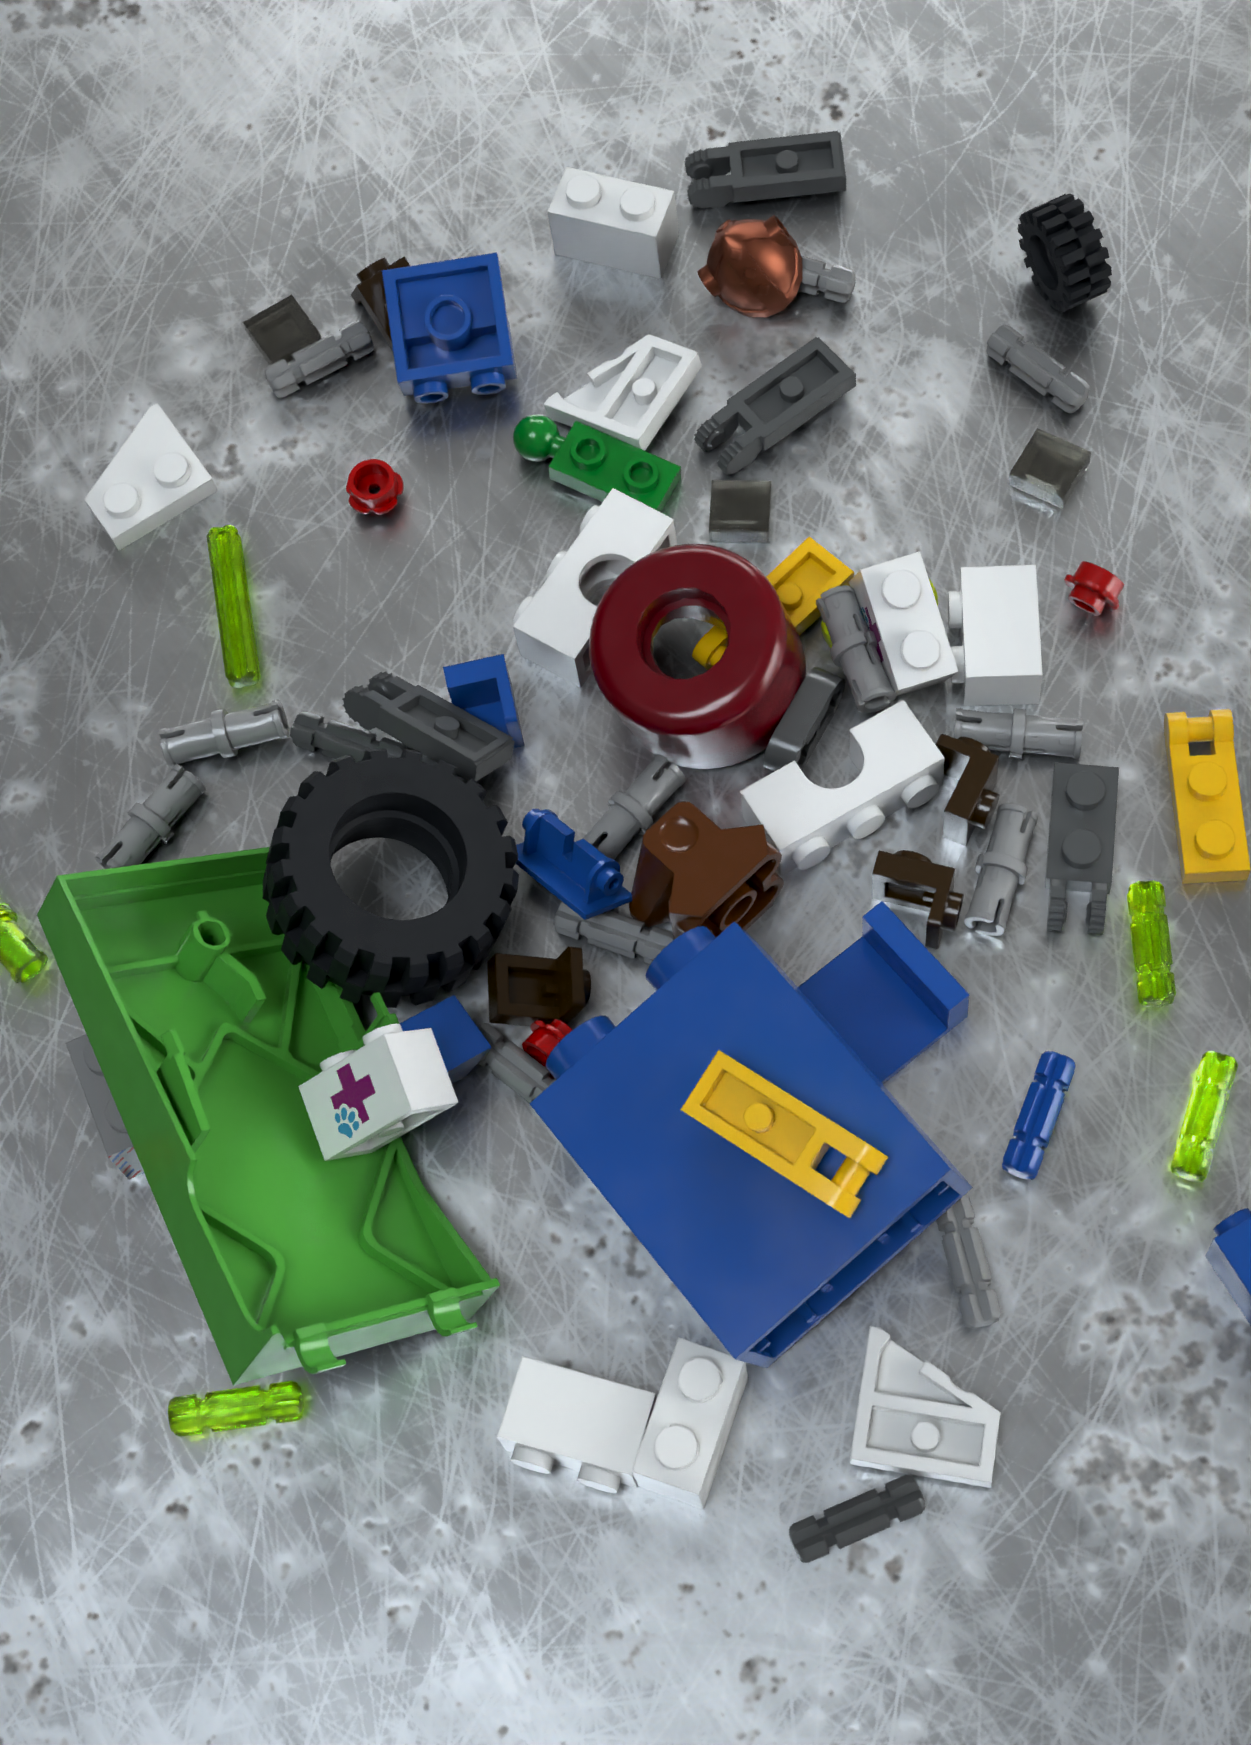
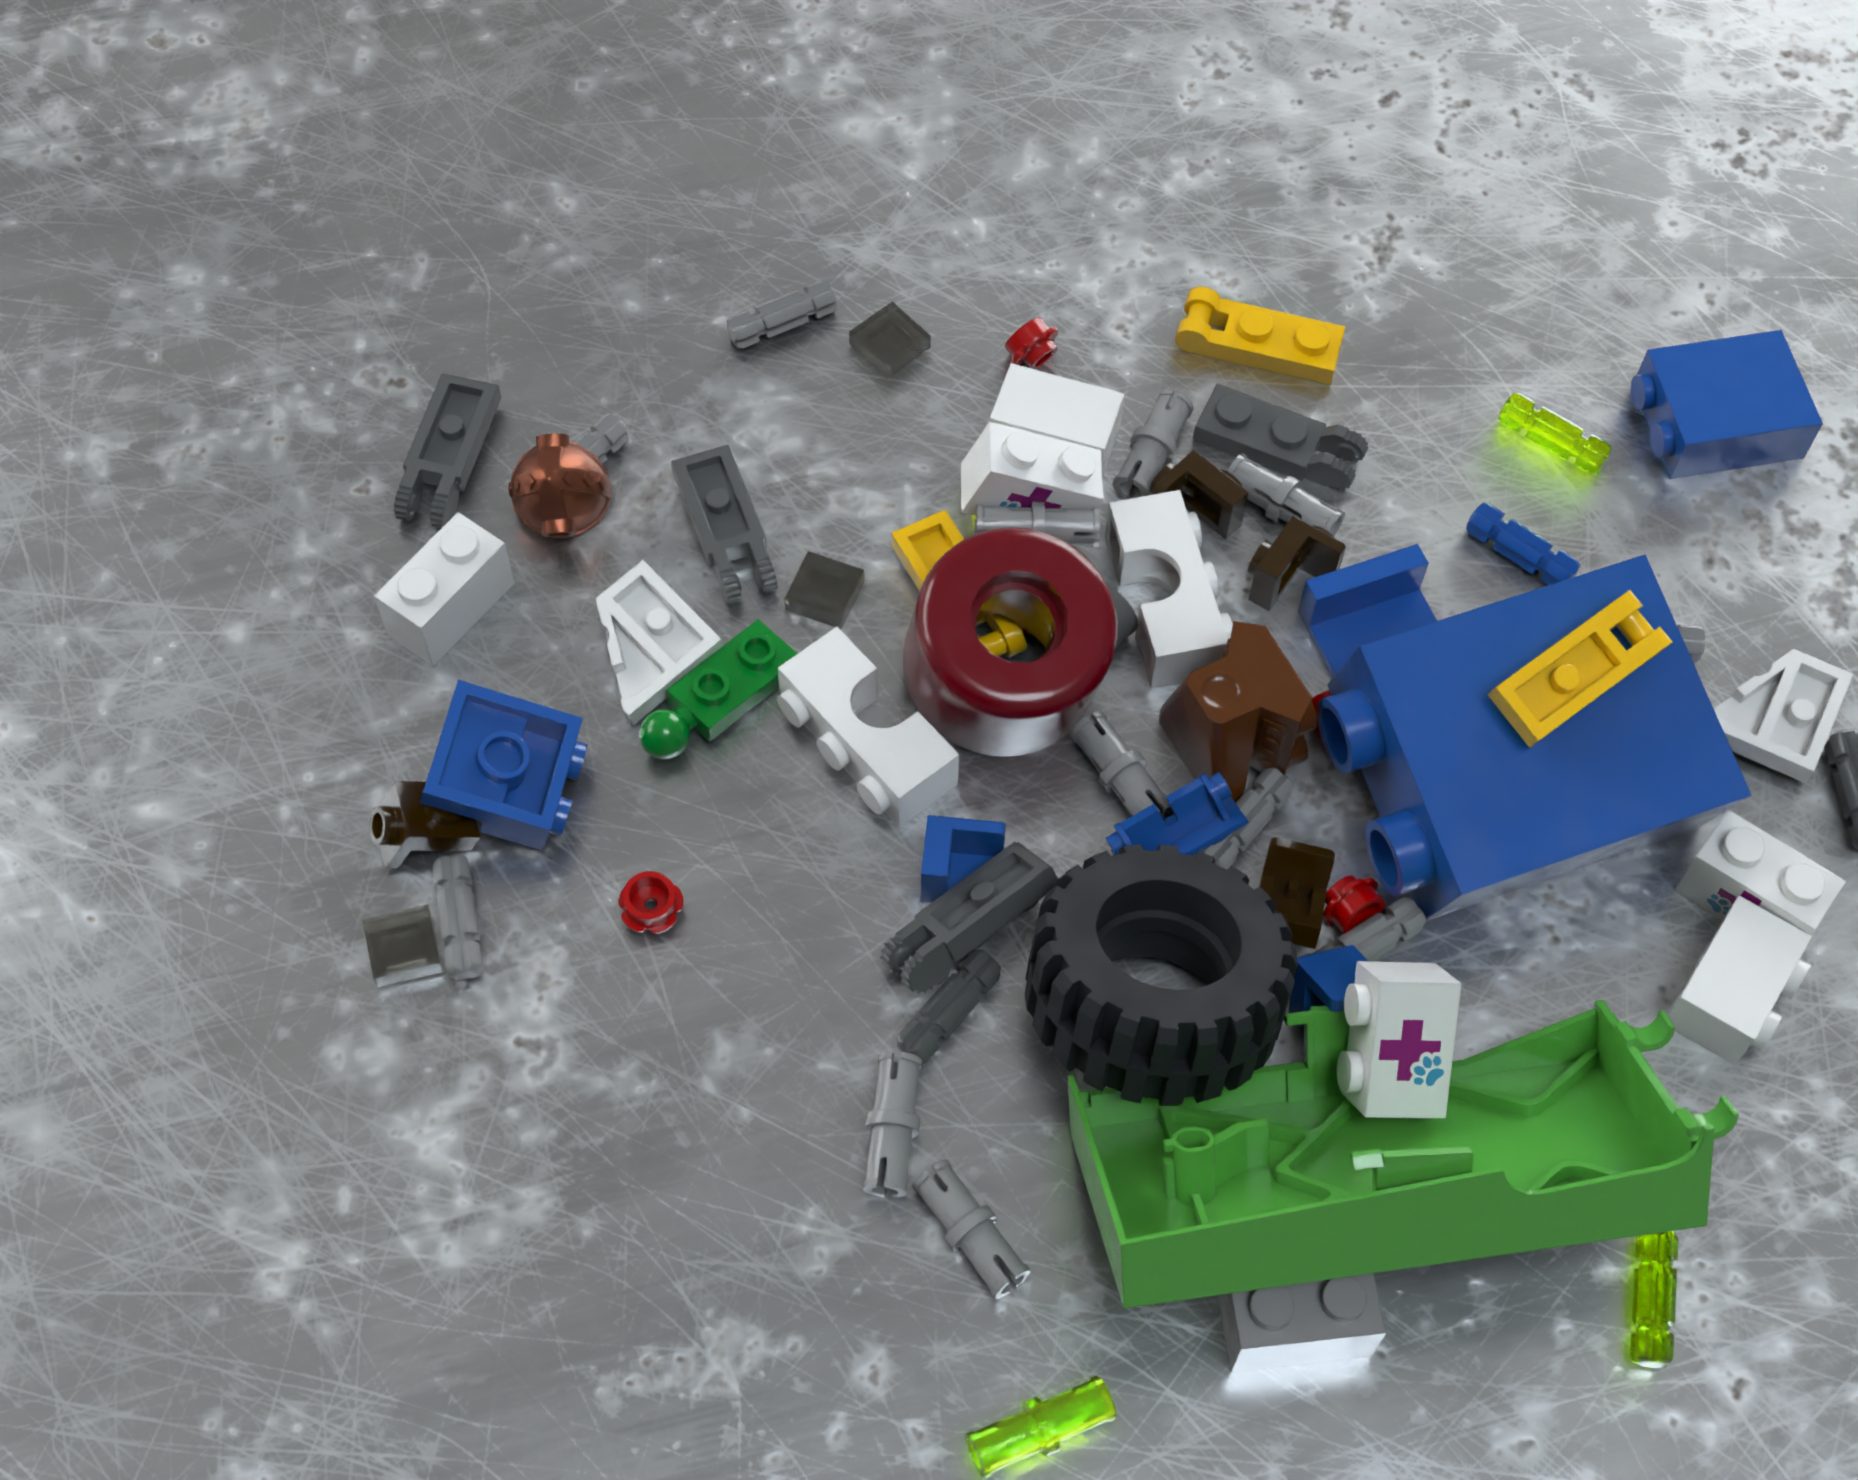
camera: 85 degrees left, 5 degrees down
white wing [84,403,218,551] -> none
clear neon green axle [207,525,261,688] -> none
black tyre [1018,193,1112,312] -> none
clear neon green axle [1127,881,1176,1007] -> none

